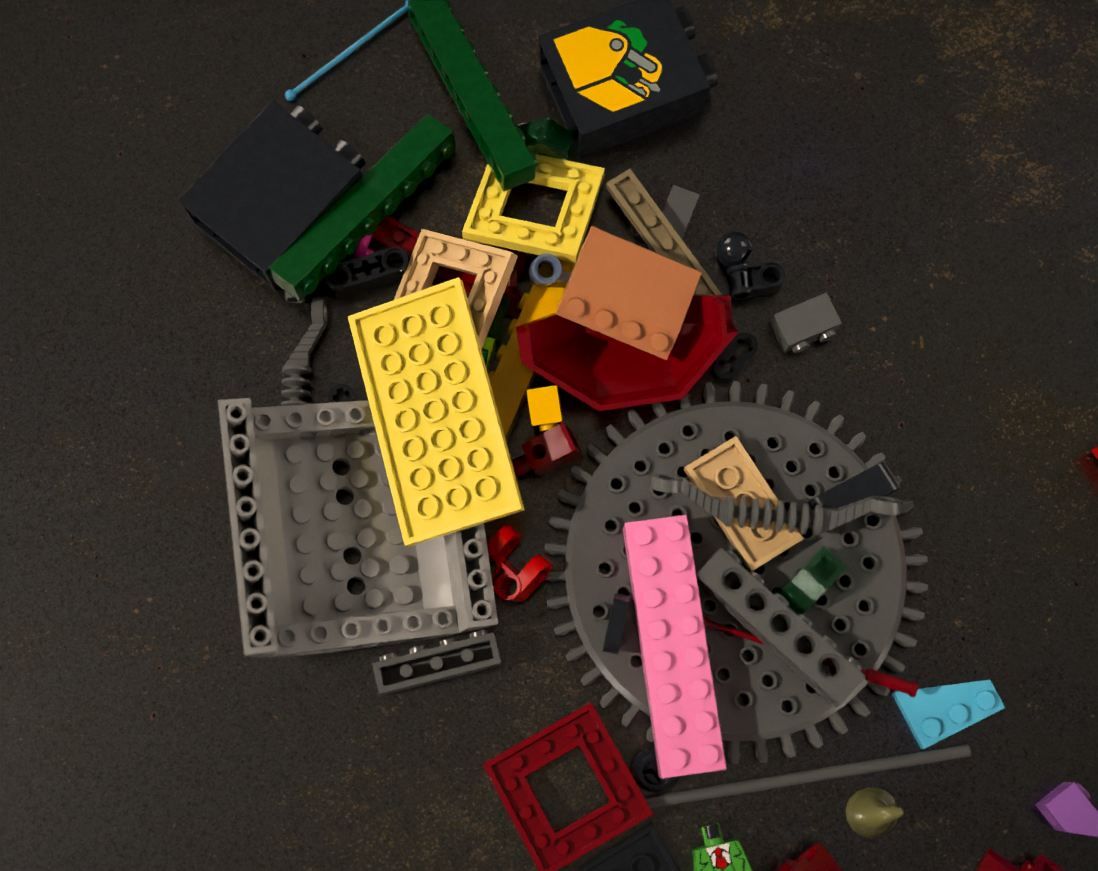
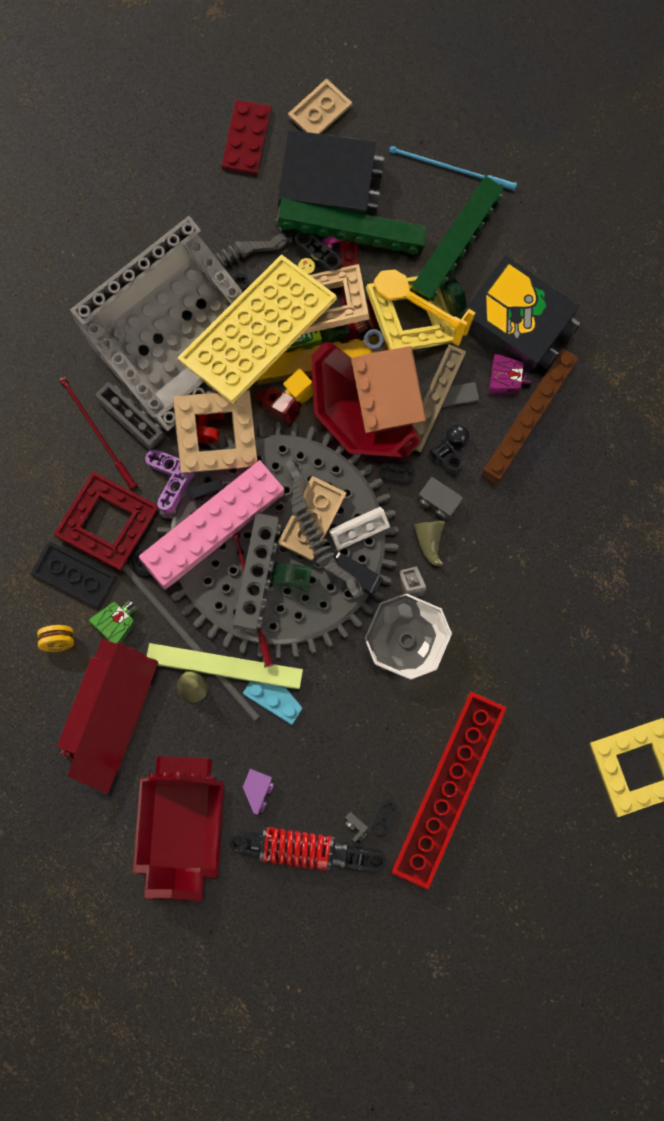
camera: 50 degrees right, 0 degrees up
none -> dark red piece [60,377,138,491]
none -> medium lavender beam [145,449,195,514]
none -> yellowish green tile [147,643,303,690]
none -> tan plate [173,390,257,473]
none -> dark red plate [221,100,271,175]
none -> tan plate [288,79,352,134]
none -> light yellow tile [297,257,316,275]
none -> white slope [329,507,390,551]
none -> dark grey rock [365,593,452,680]
none -> yellow piece [374,270,475,346]
none -> light grey slope [399,566,426,597]
none -> olive hat [414,521,445,566]
none -> reddish brown brick [481,348,578,485]
none -> magenta torso [489,354,533,394]

